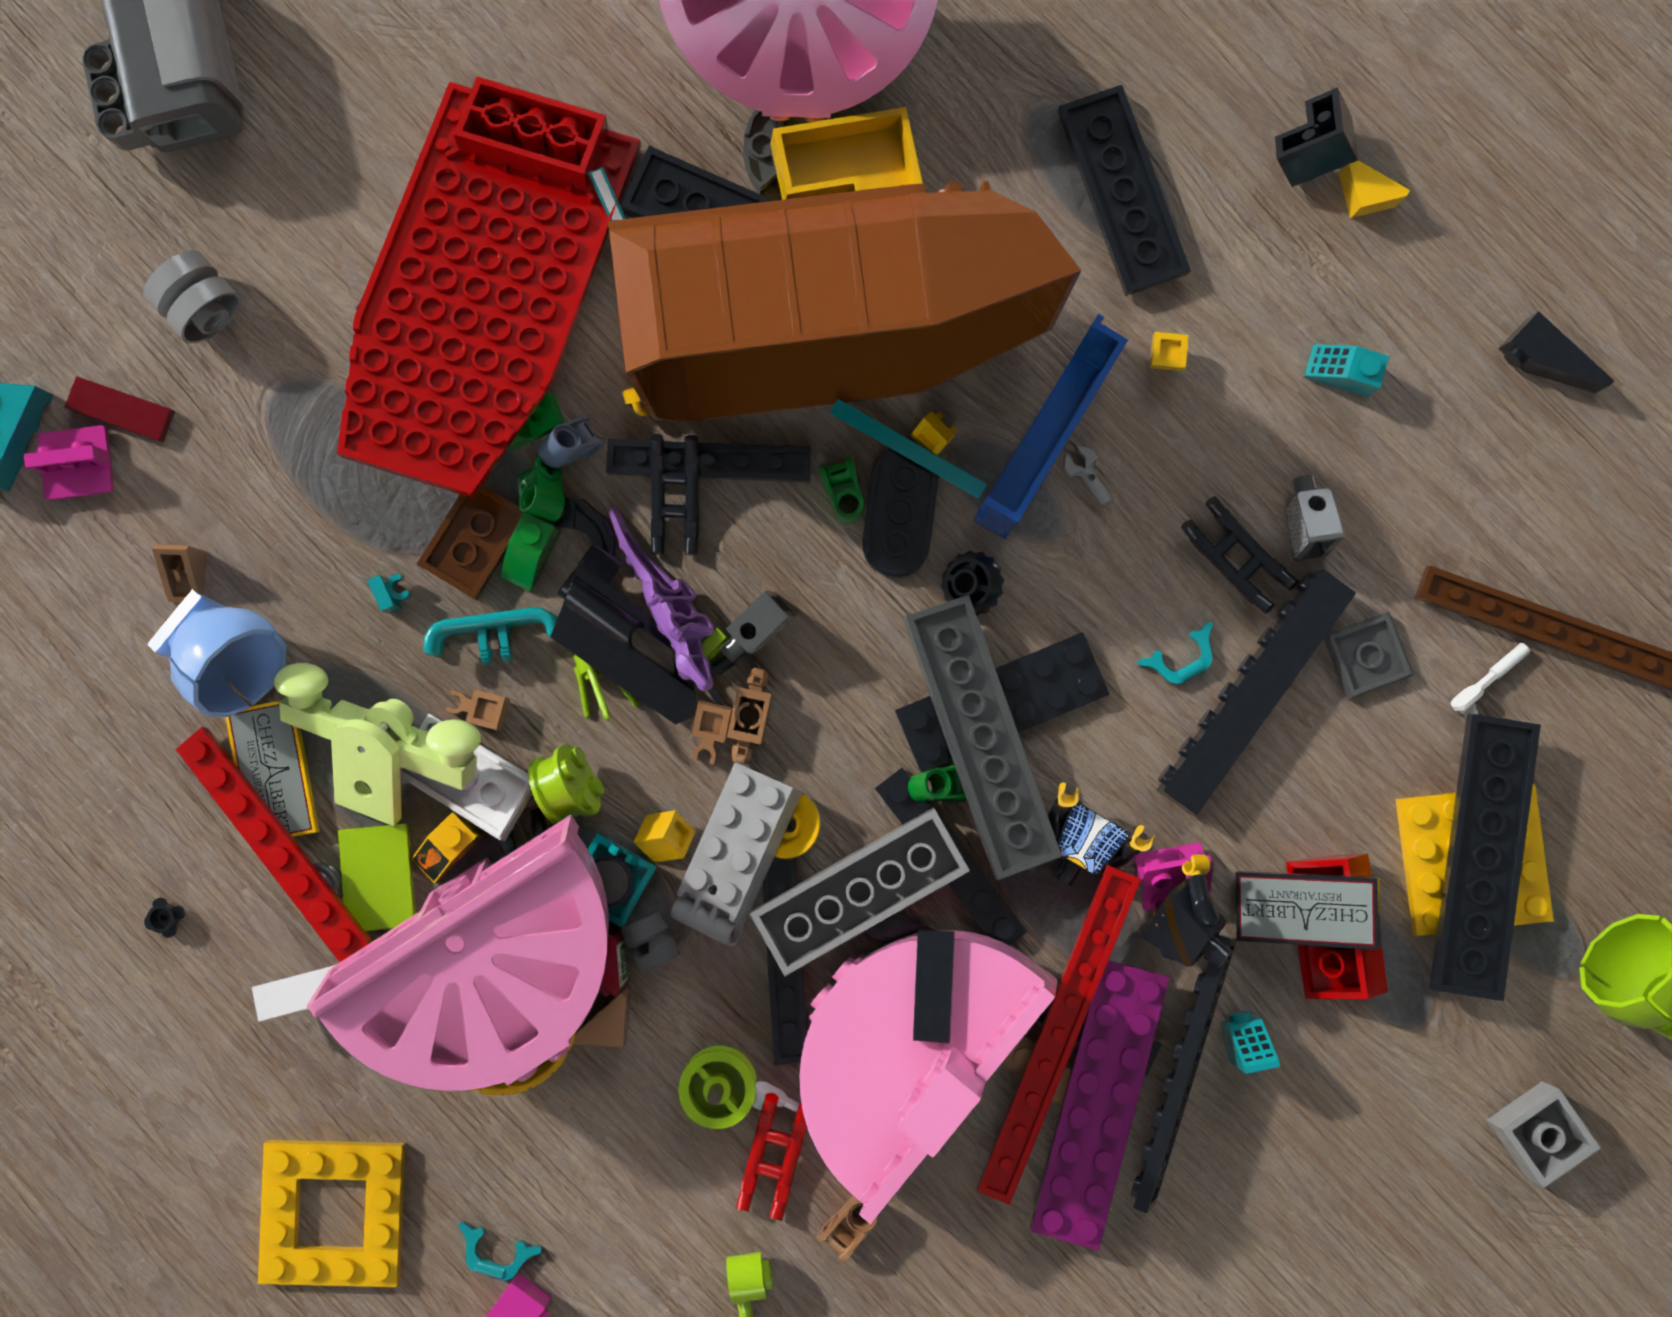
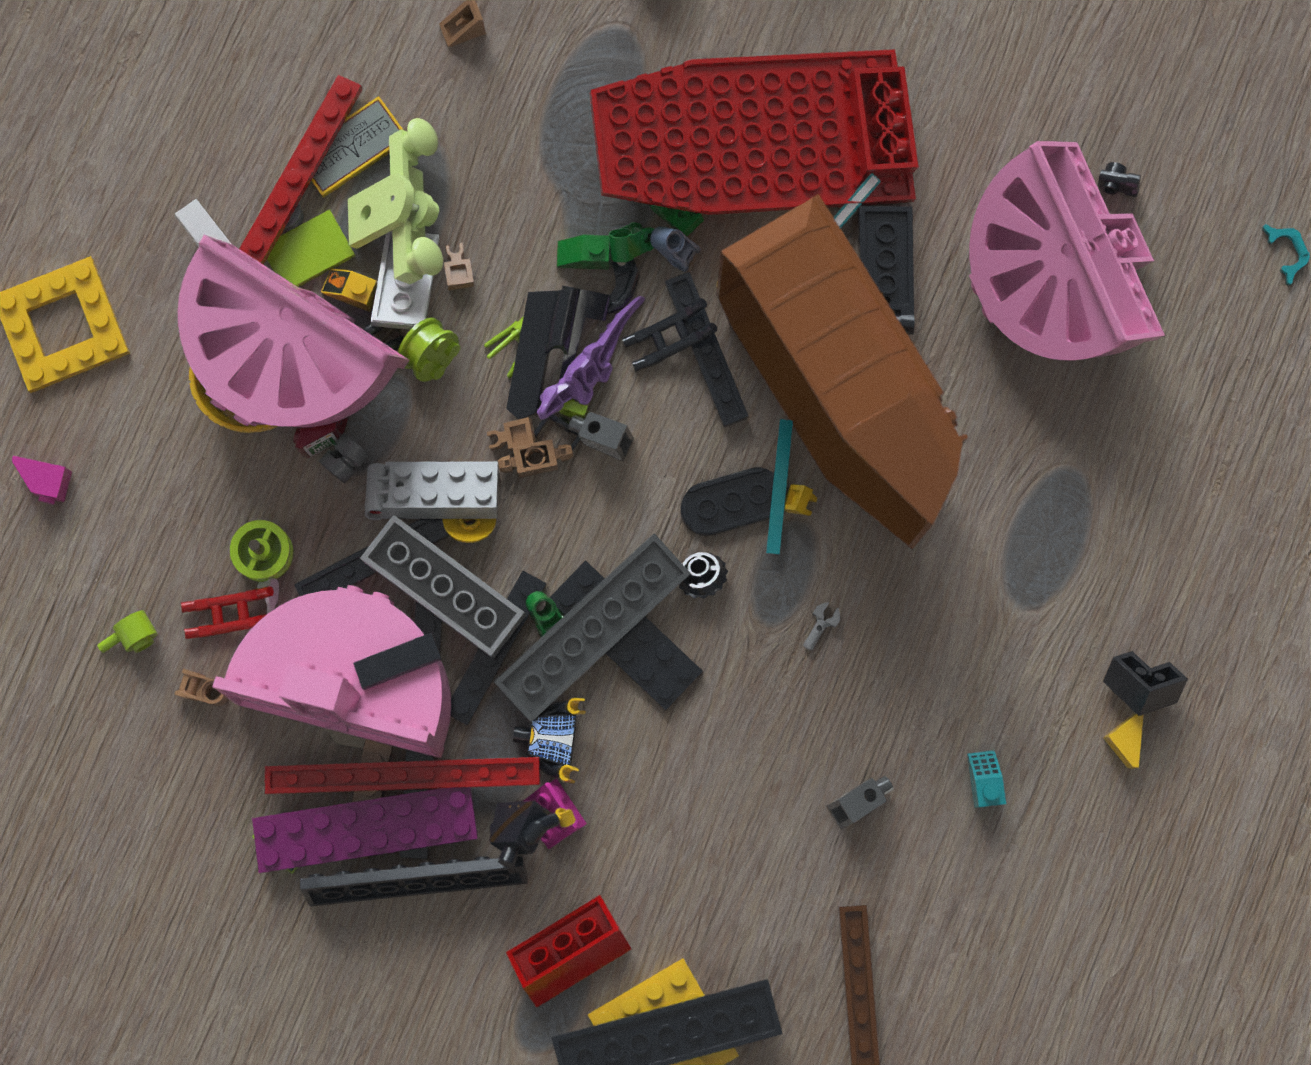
camera: 65 degrees right, 5 degrees down
black plate [144,898,185,938] -> none
light blue plate [148,590,287,717] -> none
teal tile [367,574,412,614] -> none
reddish brown plate [417,485,523,600] -> none
teal piece [423,607,558,665] -> none
teal helmet [459,1221,543,1281] -> none
medium nougat slope [573,988,631,1048] -> none
piece [588,833,658,928] -> none
yellow panel [634,810,696,862] -> none
dark grey tile [743,109,787,194] -> none
yellow piece [770,107,923,200] -> none
green piece [818,455,864,525] -> none
blue piece [973,314,1128,540] -> none
black plate [1058,85,1191,296] -> none
teal helmet [1137,622,1213,685] -> none
yellow tile [1150,332,1189,371] -> none
black brick [1157,569,1356,815] -> none
black piece [1181,496,1299,614] -> none
teal slope [1220,1011,1280,1074] -> none
light grey tile [1235,871,1381,950] -> none
dark grey tile [1324,612,1414,699] -> none
white piece [1451,643,1530,718] -> none
black slope [1498,311,1614,393] -> none

